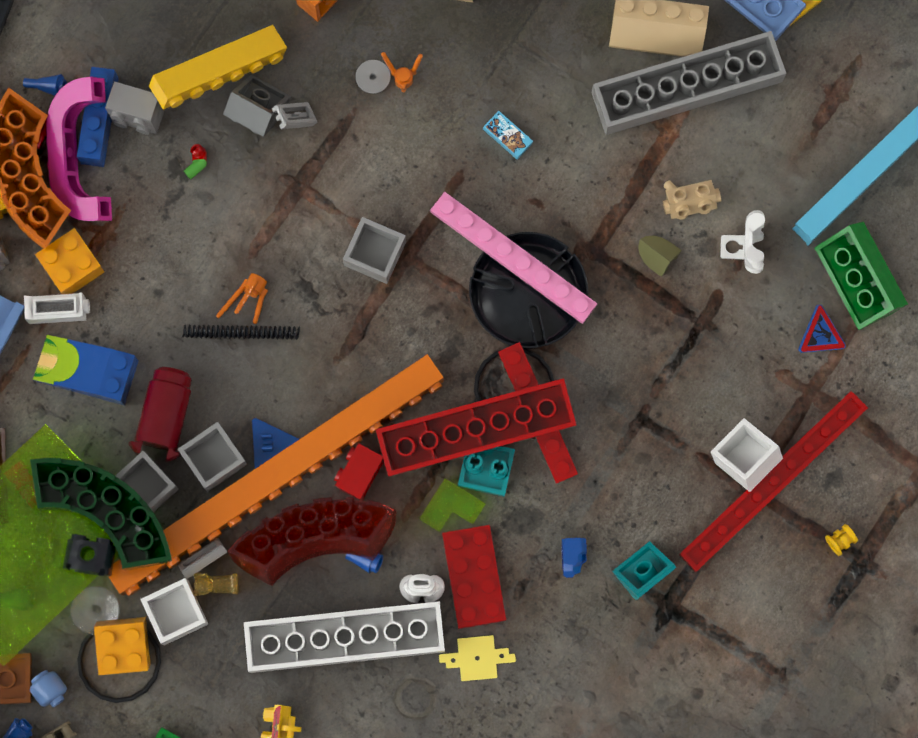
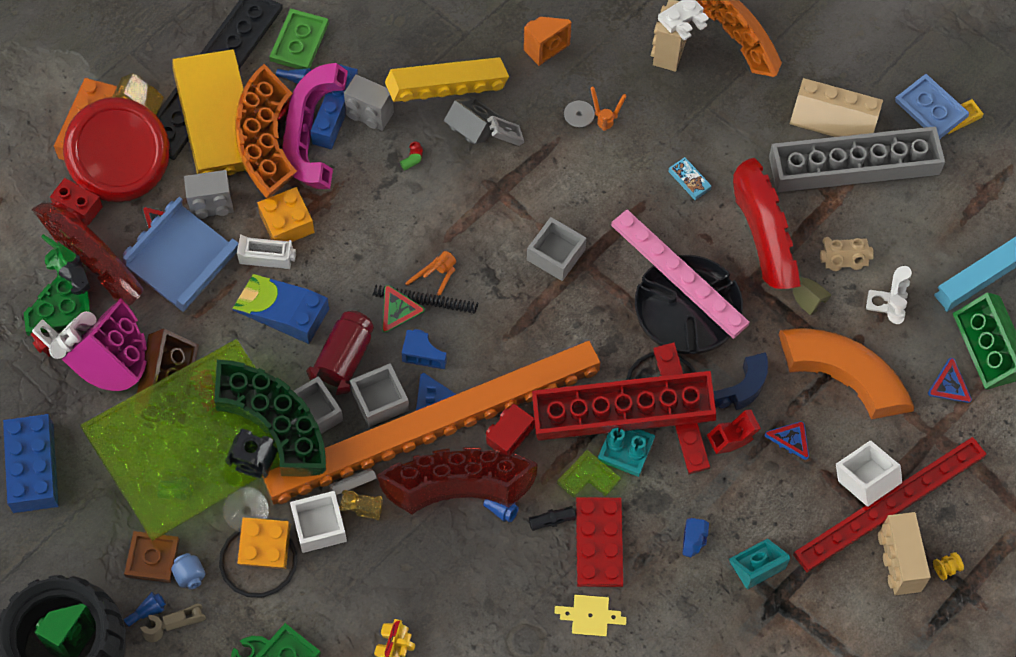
camera: 10 degrees right, 15 degrees down
white brick [244,601,445,673] -> none
white piece [399,574,445,603] -> none
none -> bright green plate [269,8,329,69]
none -> piece [382,285,425,333]
none -> blue arch [402,329,447,369]
none -> black pin [528,506,576,531]
none -> red brick [707,410,761,454]
none -> dark blue arch [713,352,768,410]
none -> red brick [733,158,801,289]
none -> piece [765,421,809,460]
none -> orange brick [779,328,914,420]
none -> tan brick [878,512,931,595]

